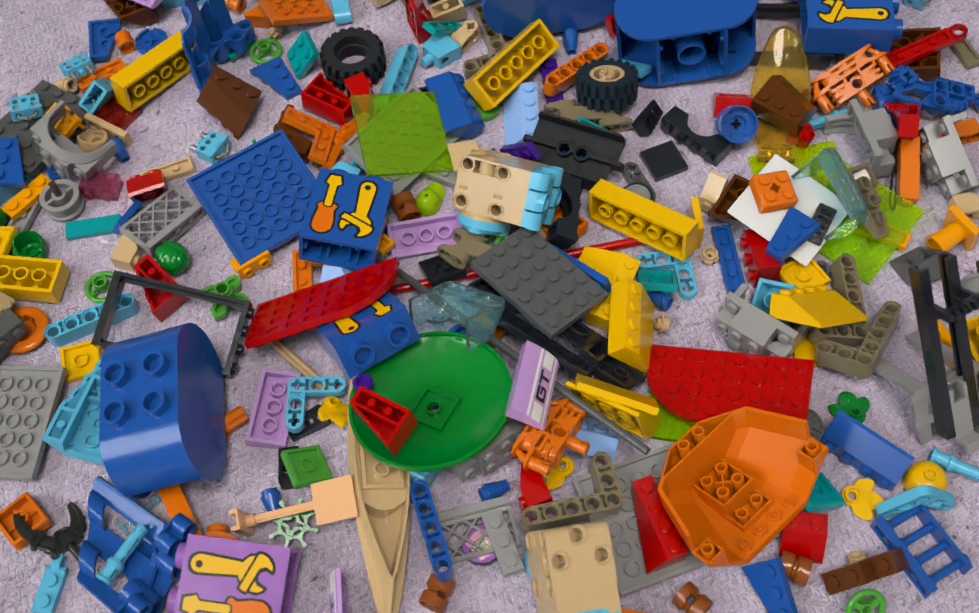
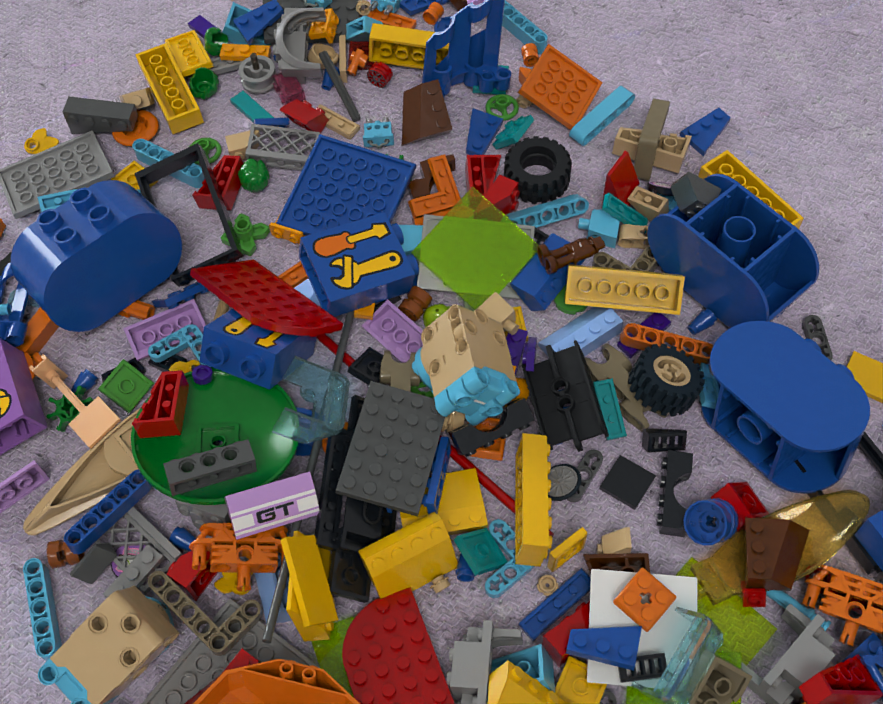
camera: 55 degrees right, 0 degrees up
none -> dark grey slope [70,544,117,584]
none -> blue wing [152,282,209,309]
none -> dark grey brick [163,440,257,496]
none -> dark grey axle [319,51,361,122]
none -> orange plate [347,48,369,76]
none -> red wheel [367,61,393,88]
none -> reddish brown piece [537,236,605,275]

